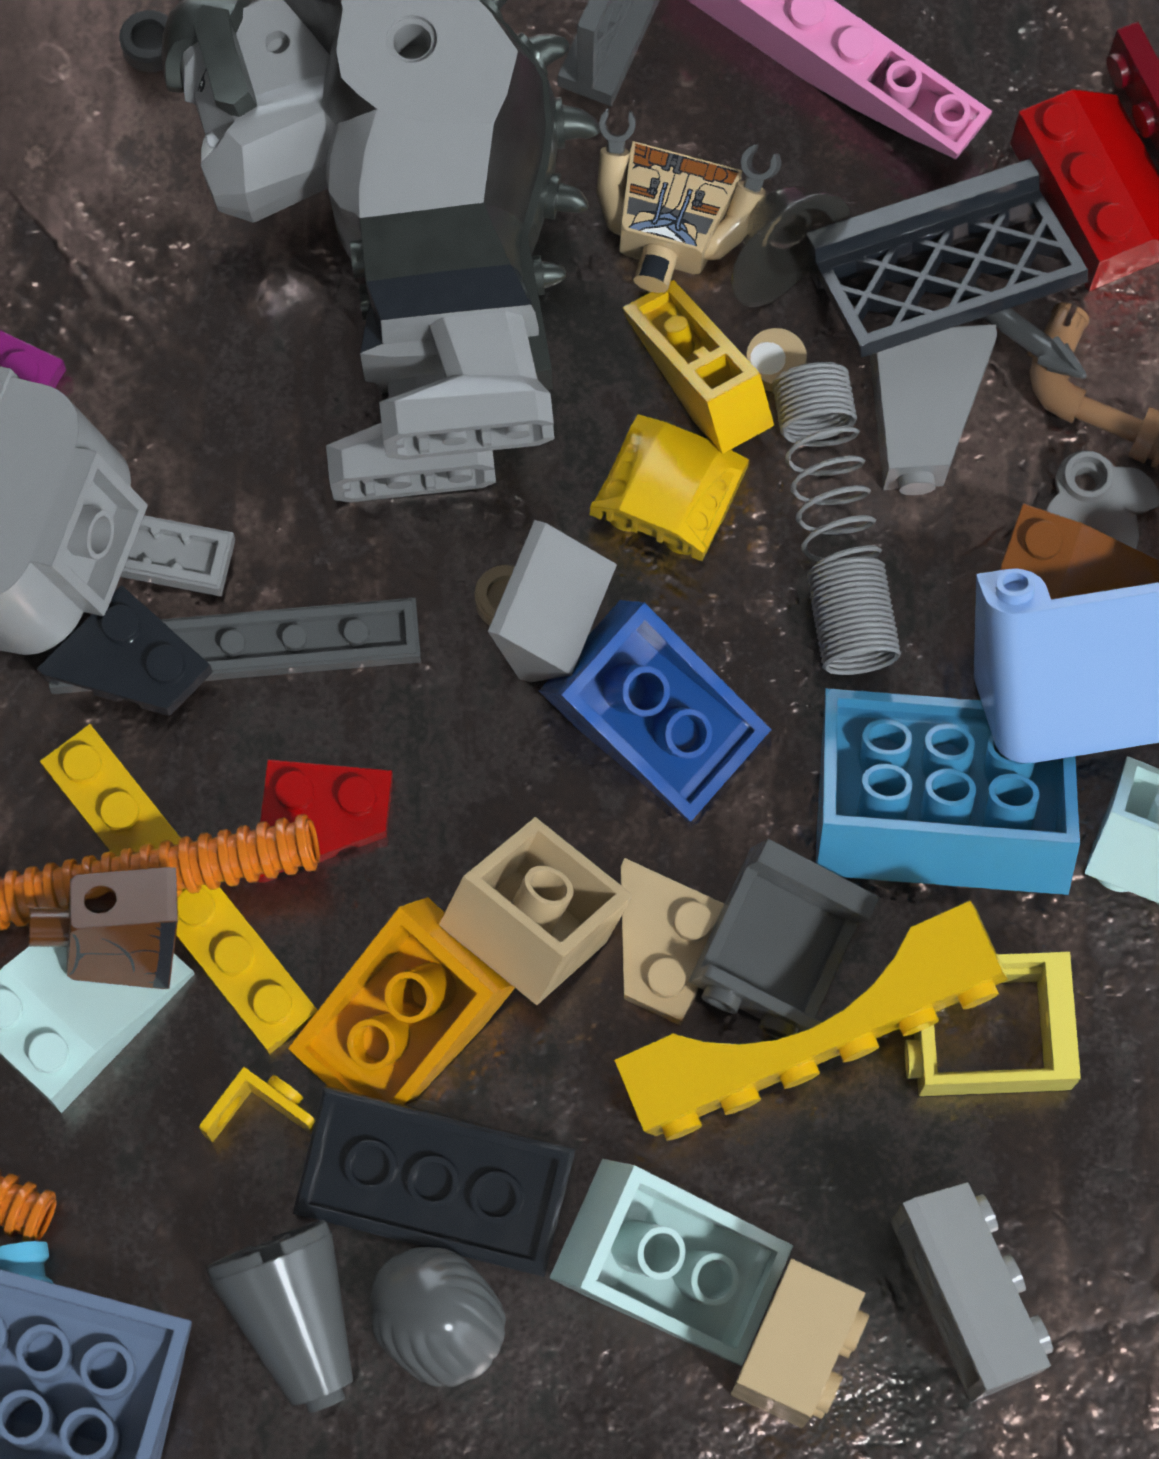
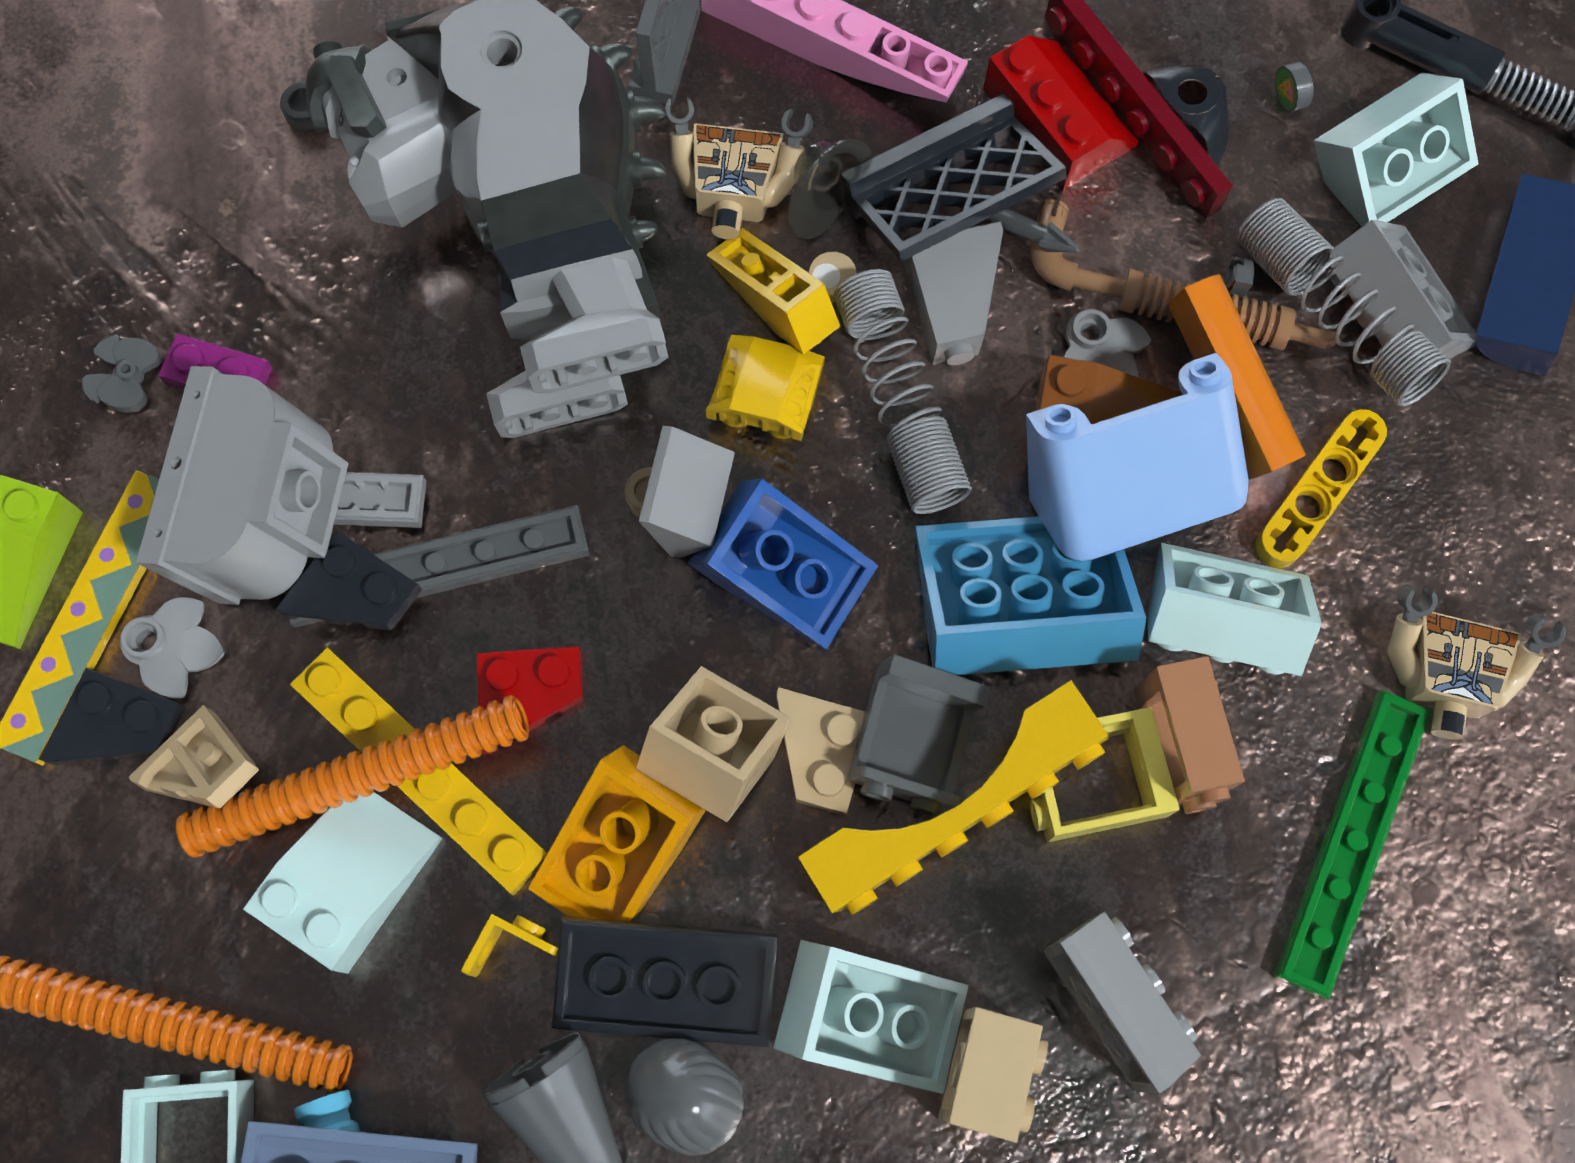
camera: 10 degrees left, 0 degrees up
reddish brown torso [29,867,178,989] -> none
none -> nougat window [1134,656,1245,814]

